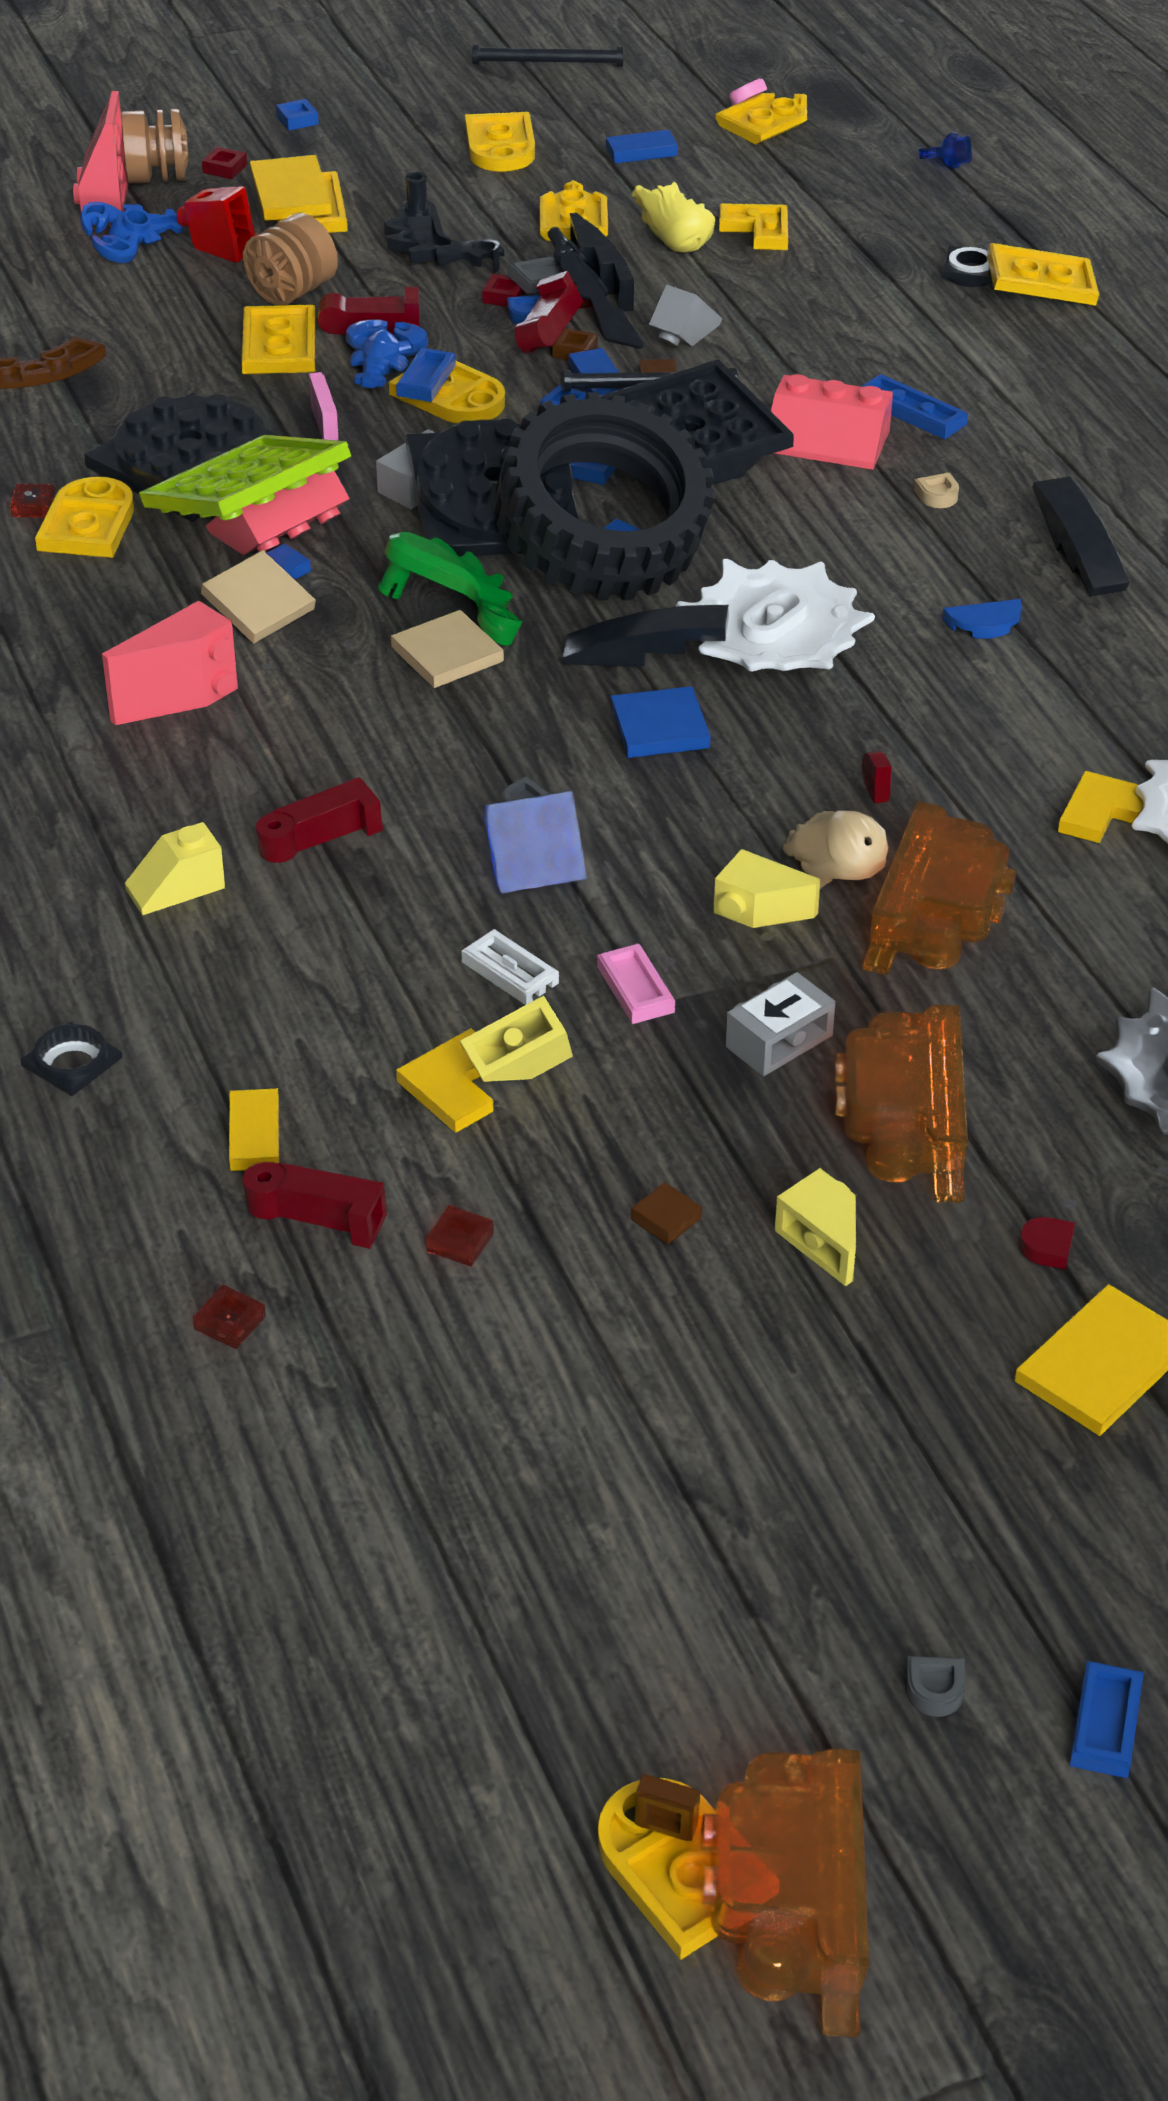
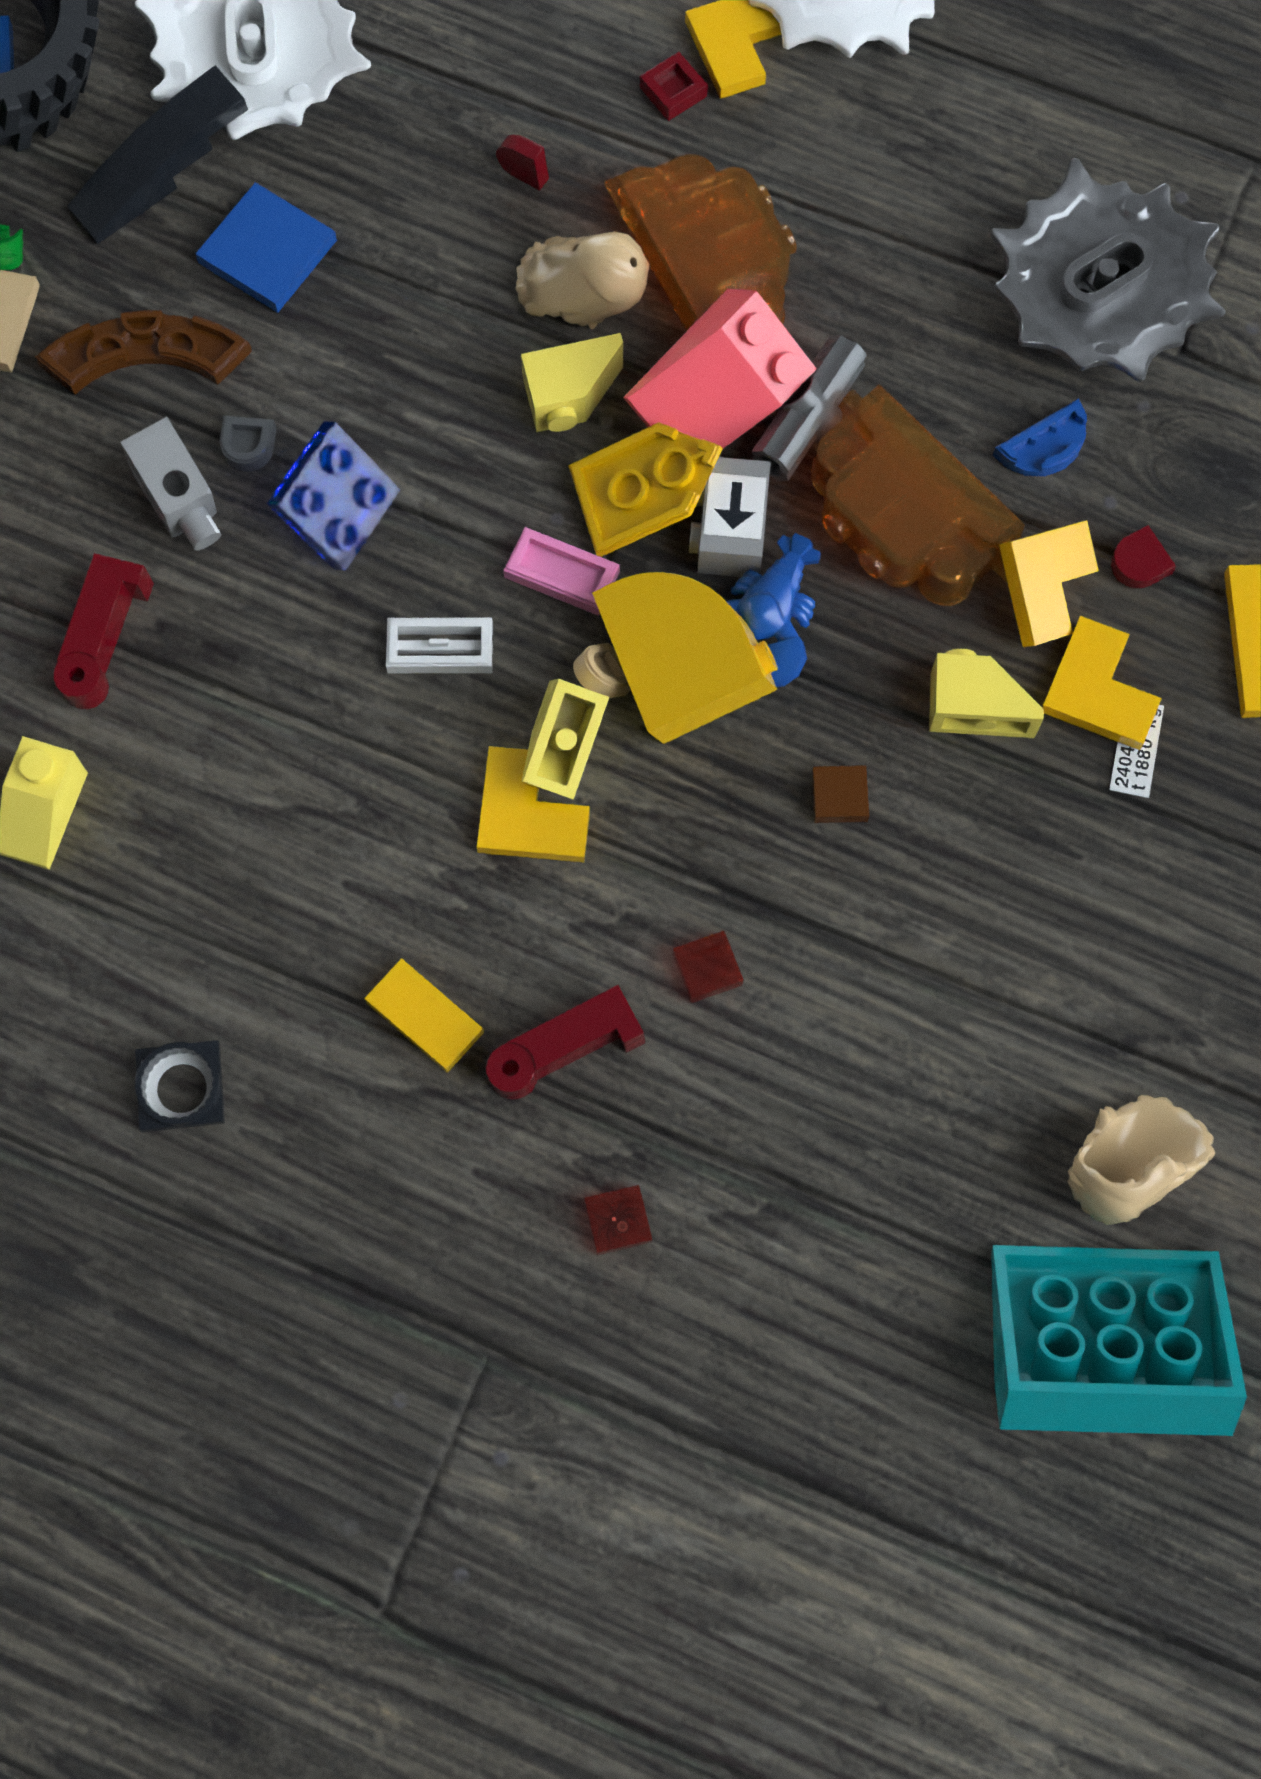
camera: 45 degrees left, 30 degrees up
none -> reddish brown tile [35,310,252,395]
none -> light grey torso [121,417,221,550]
none -> yellow tile [568,422,723,557]
none -> tan tile [573,643,631,698]
none -> yellow brick [592,572,778,744]
none -> coral slope [623,288,816,448]
none -> dark red tile [640,51,708,121]
none -> blue animal [726,533,821,687]
none -> dark grey piece [751,335,867,481]
none -> teal slope [991,1245,1247,1436]
none -> blue tile [993,399,1087,476]
none -> yellow tile [999,520,1098,647]
none -> yellow tile [1042,616,1162,750]
none -> tan piece [1067,1095,1215,1225]
none -> white sticker [1109,705,1164,798]

